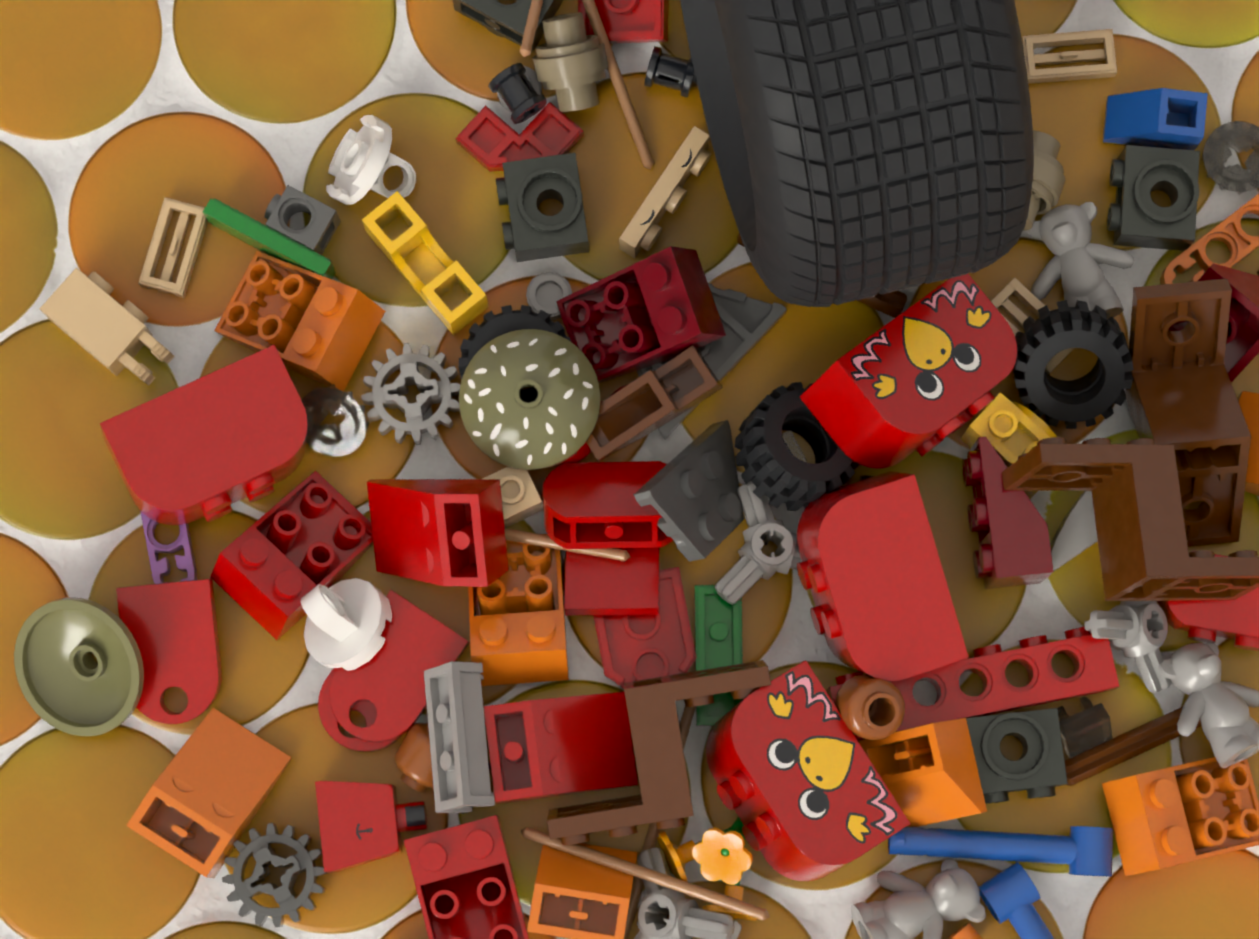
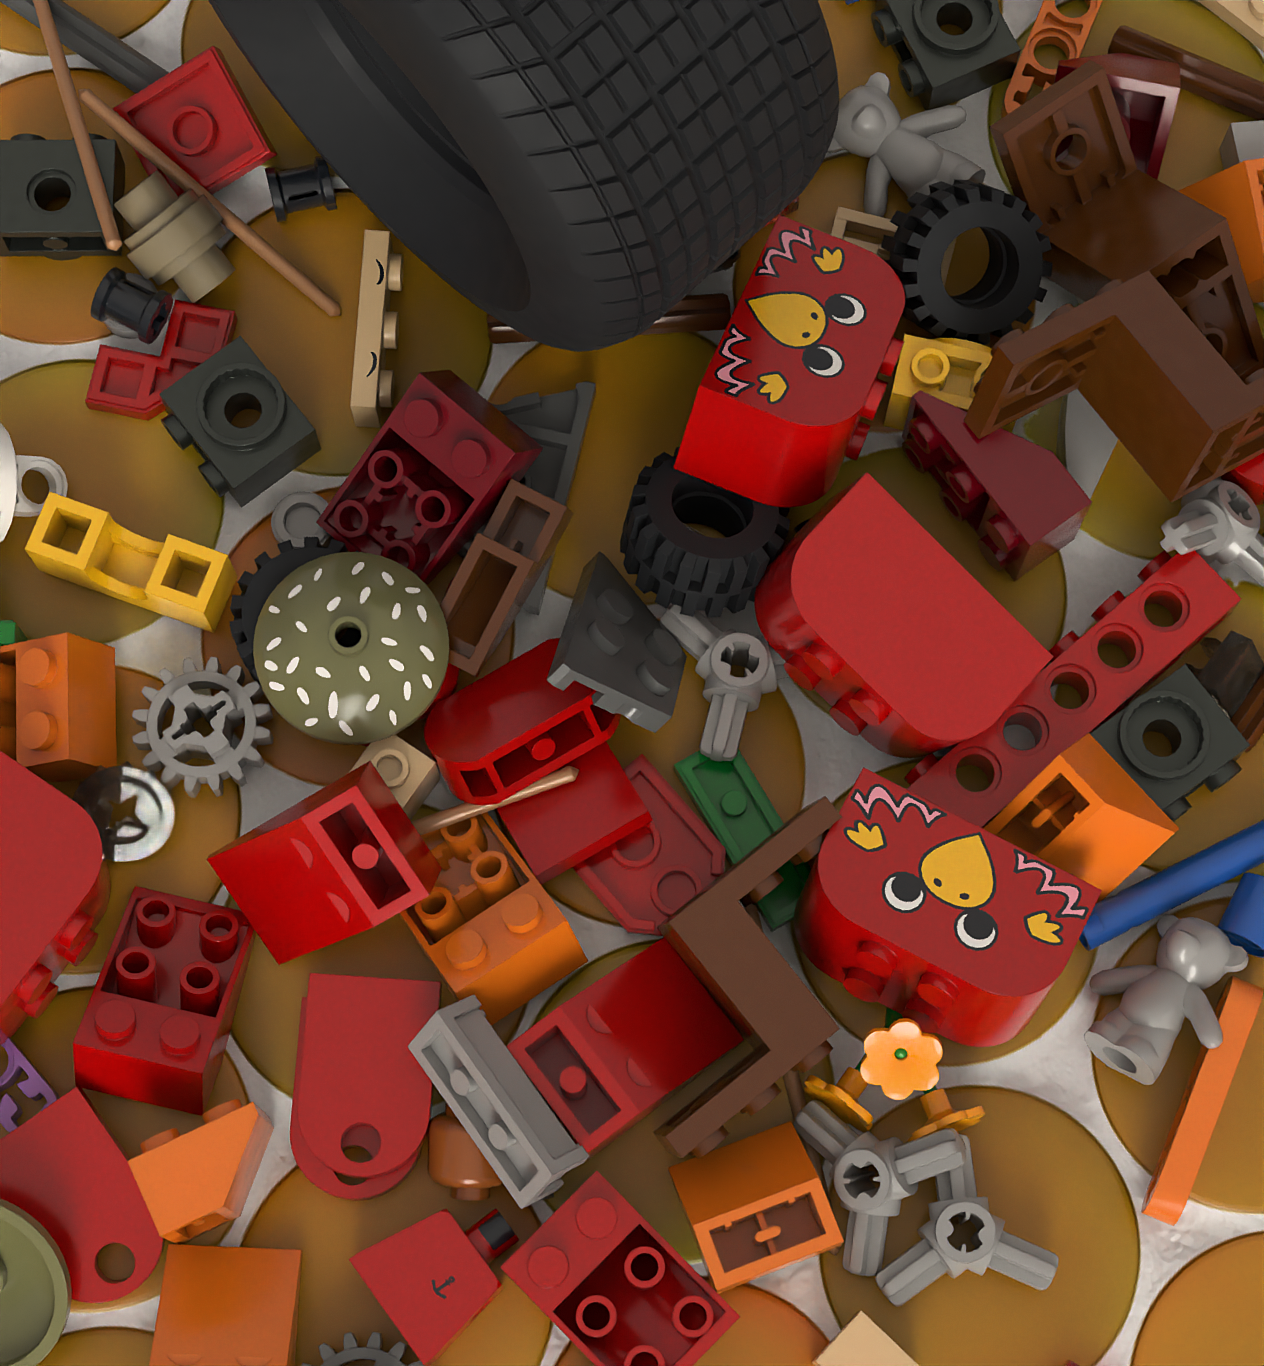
camera: 30 degrees left, 5 degrees down
white tile [300,578,392,671] -> none
medium nougat axle [520,827,770,921] -> none
dark orange head [835,674,905,741] -> none
none -> orange slope [127,1099,274,1245]

